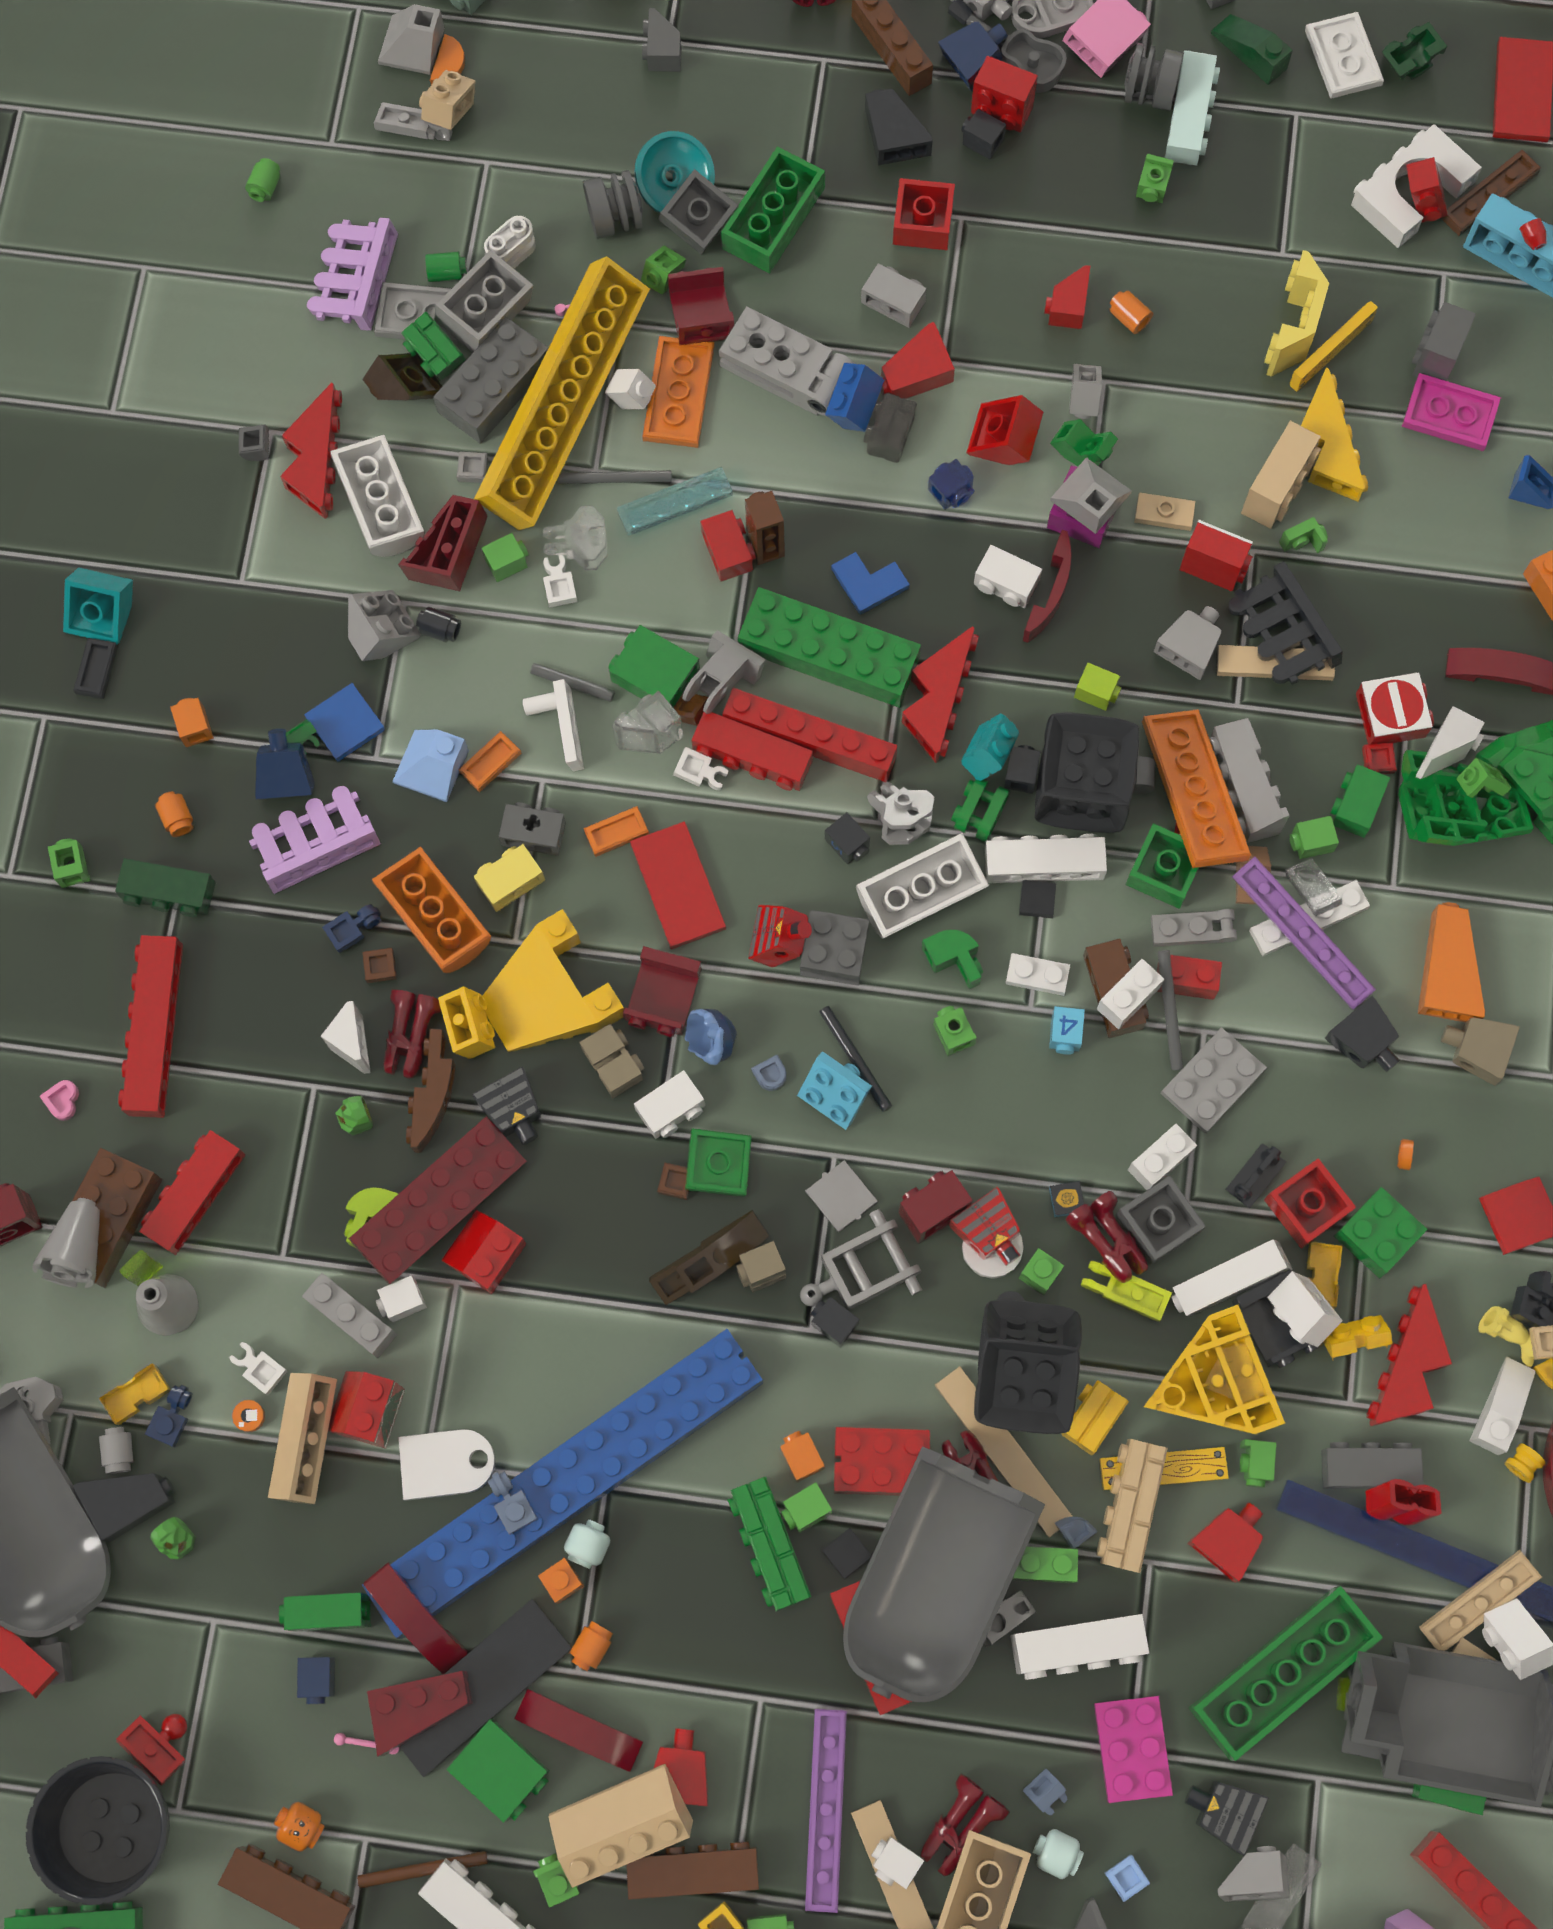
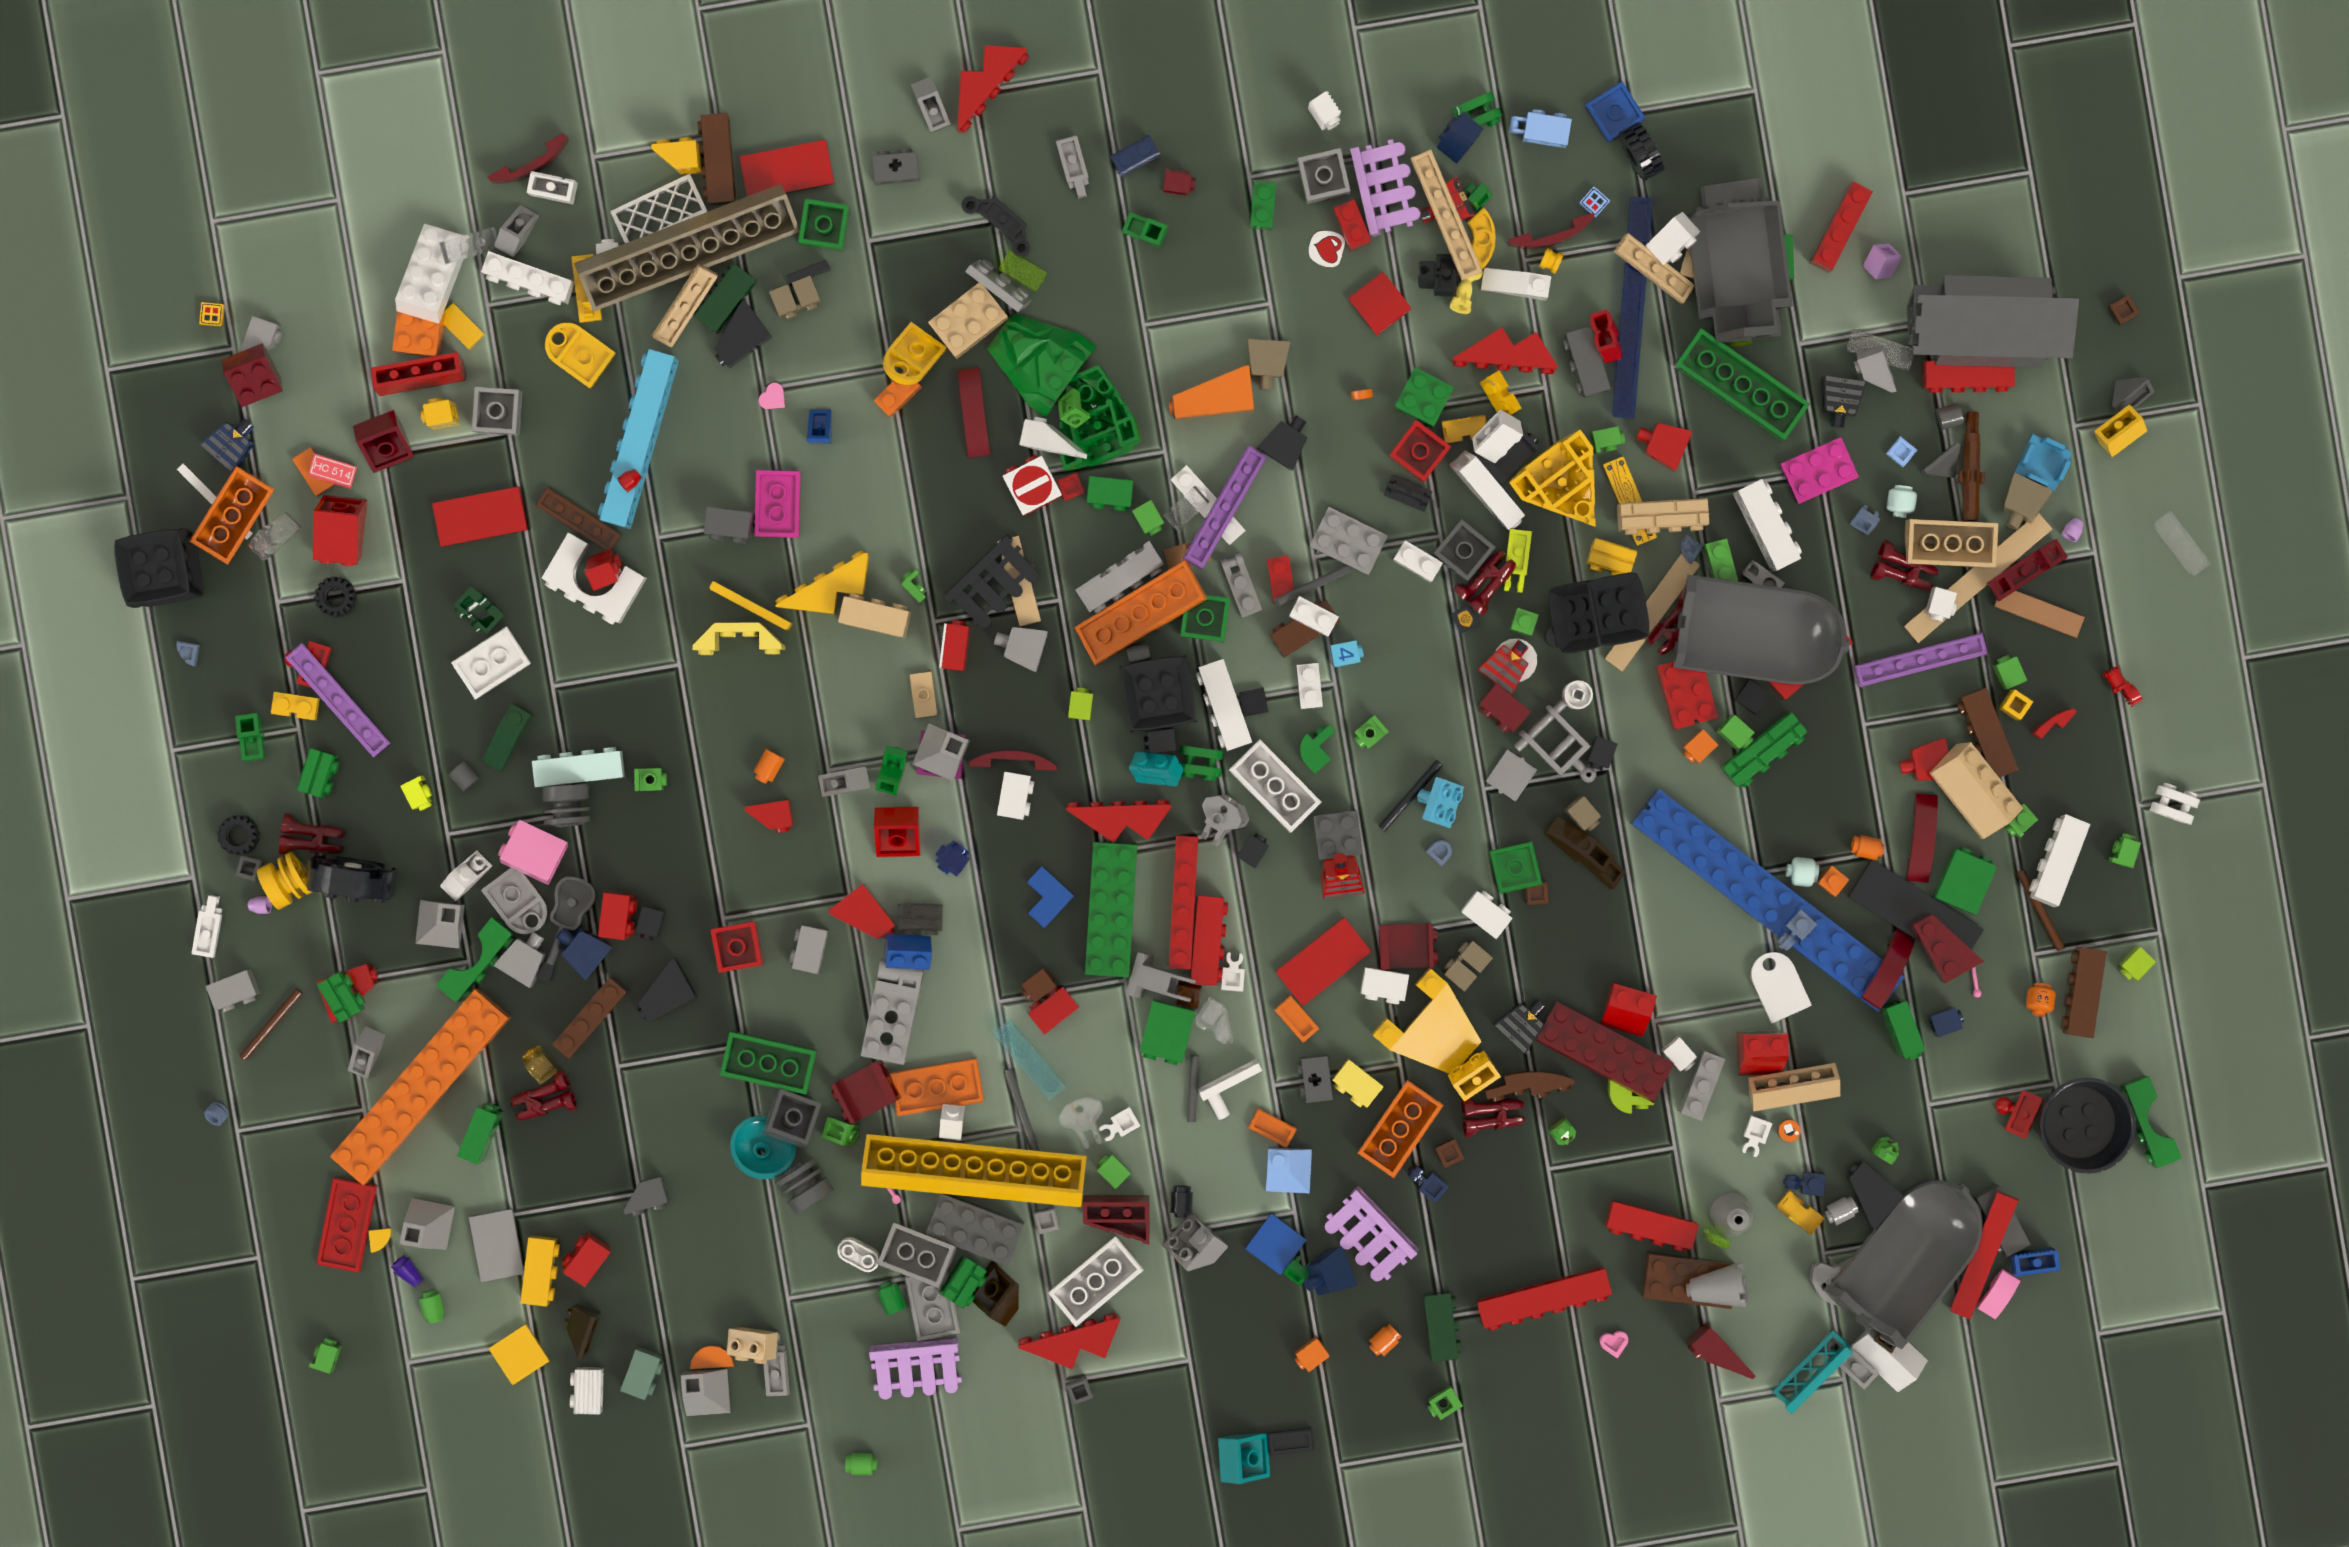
camera: 115 degrees left, 15 degrees up
white slope [321,1001,371,1074] -> none
medium blue hair [684,1009,737,1065] -> none
none -> white brick [1360,967,1409,1004]
none -> white wheel [1562,680,1593,709]

